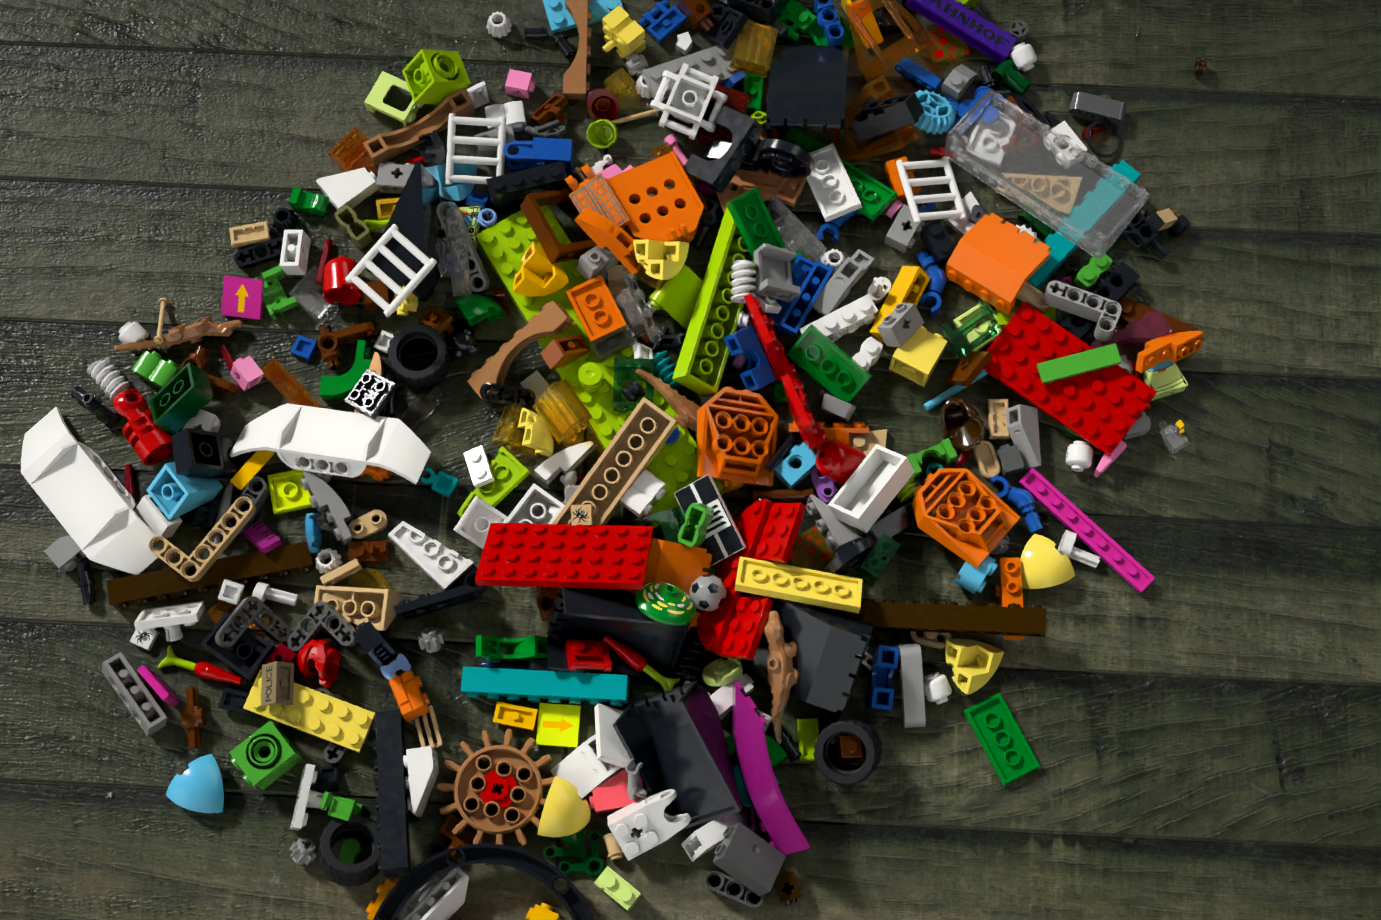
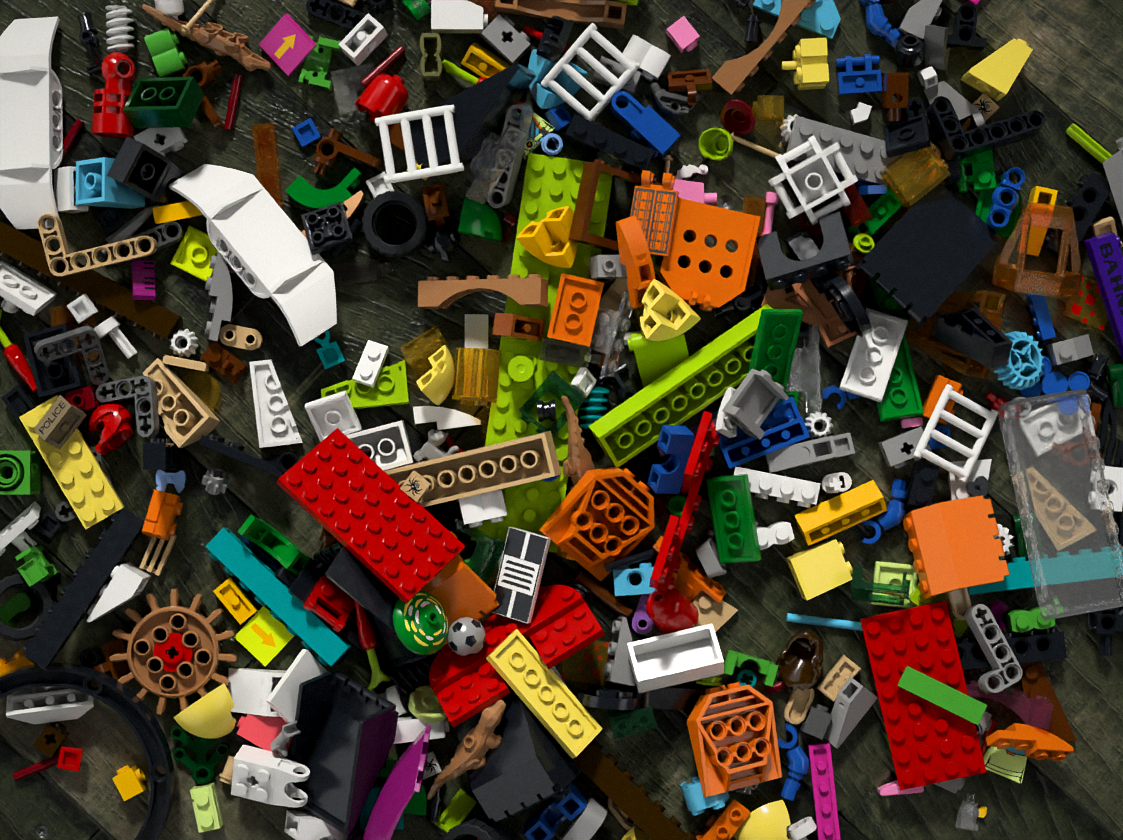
camera: 30 degrees right, 15 degrees up
bright pink brick [230,355,264,391] -> none
dark azure tile [305,513,322,553] -> none
white slope [467,81,490,109] -> none
black beam [480,382,536,407] -> none
light grey gear [625,53,649,78] -> none
bright green brick [678,503,714,547] -> none
white piece [731,260,757,304] -> none
white bush [738,311,752,329] -> none
light grey brick [877,302,924,347] -> none
reddish brown plate [944,351,993,386] -> none
white head [1066,441,1093,472] -> none

